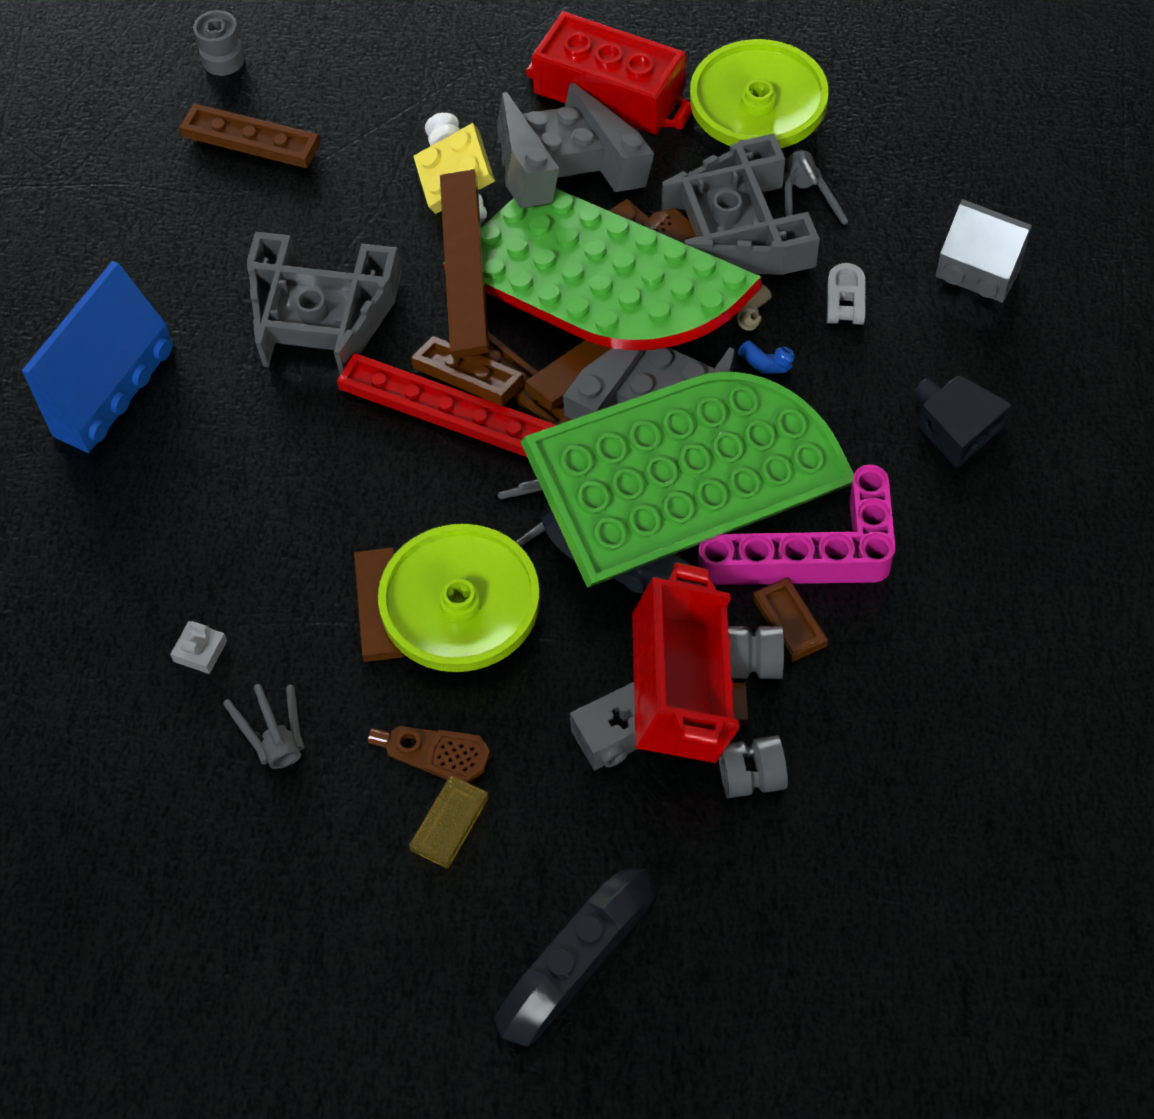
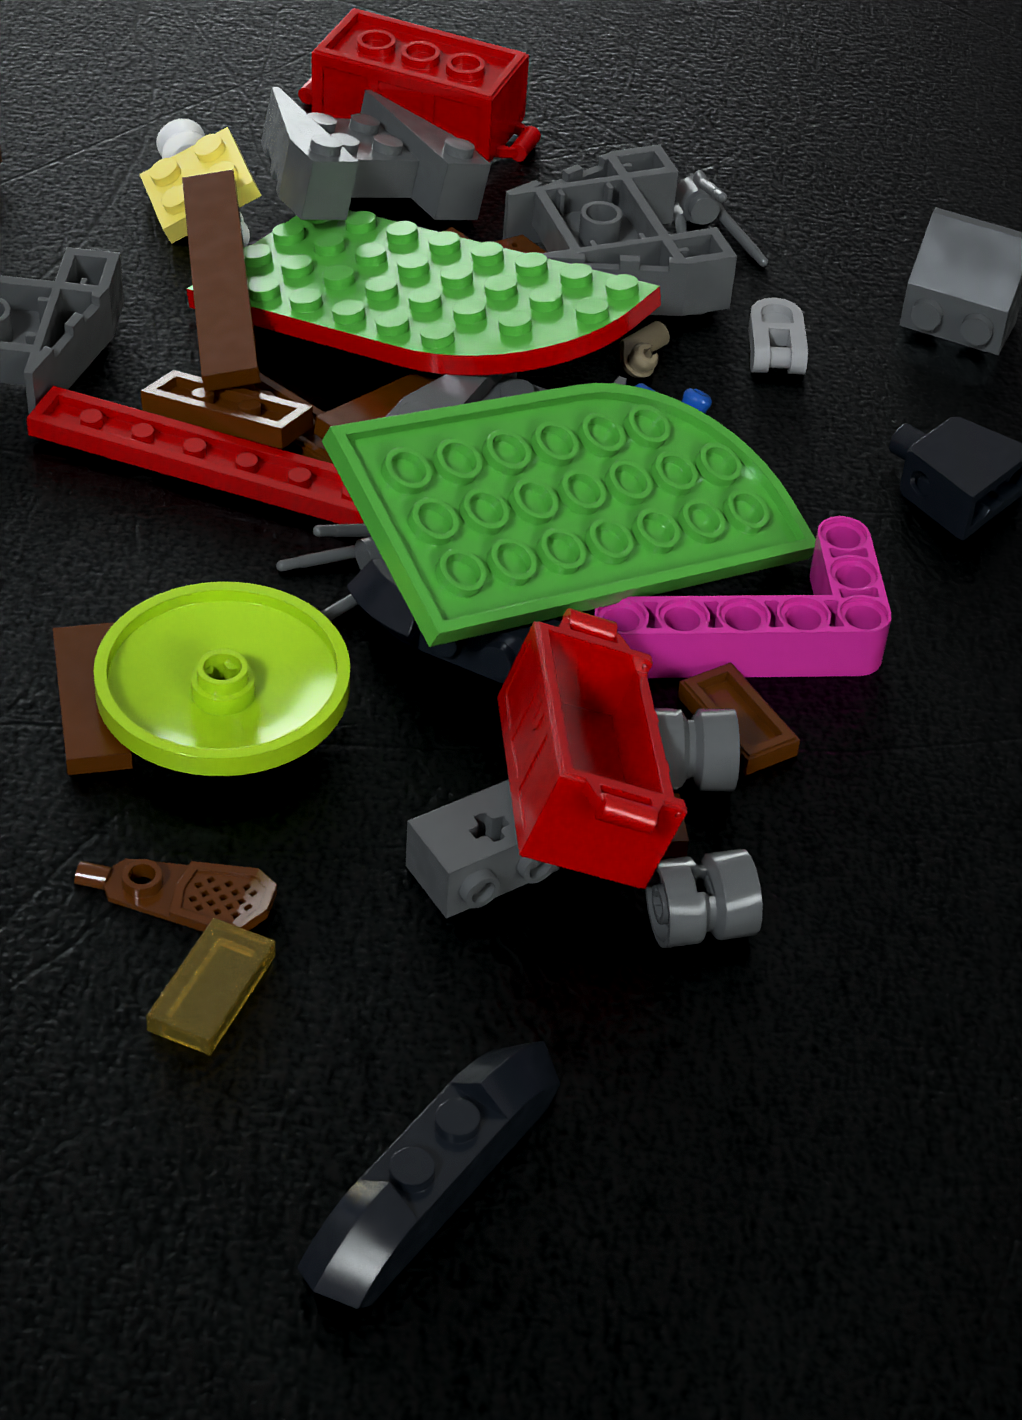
camera: 10 degrees left, 15 degrees down
lime dish [690,39,828,148] -> none

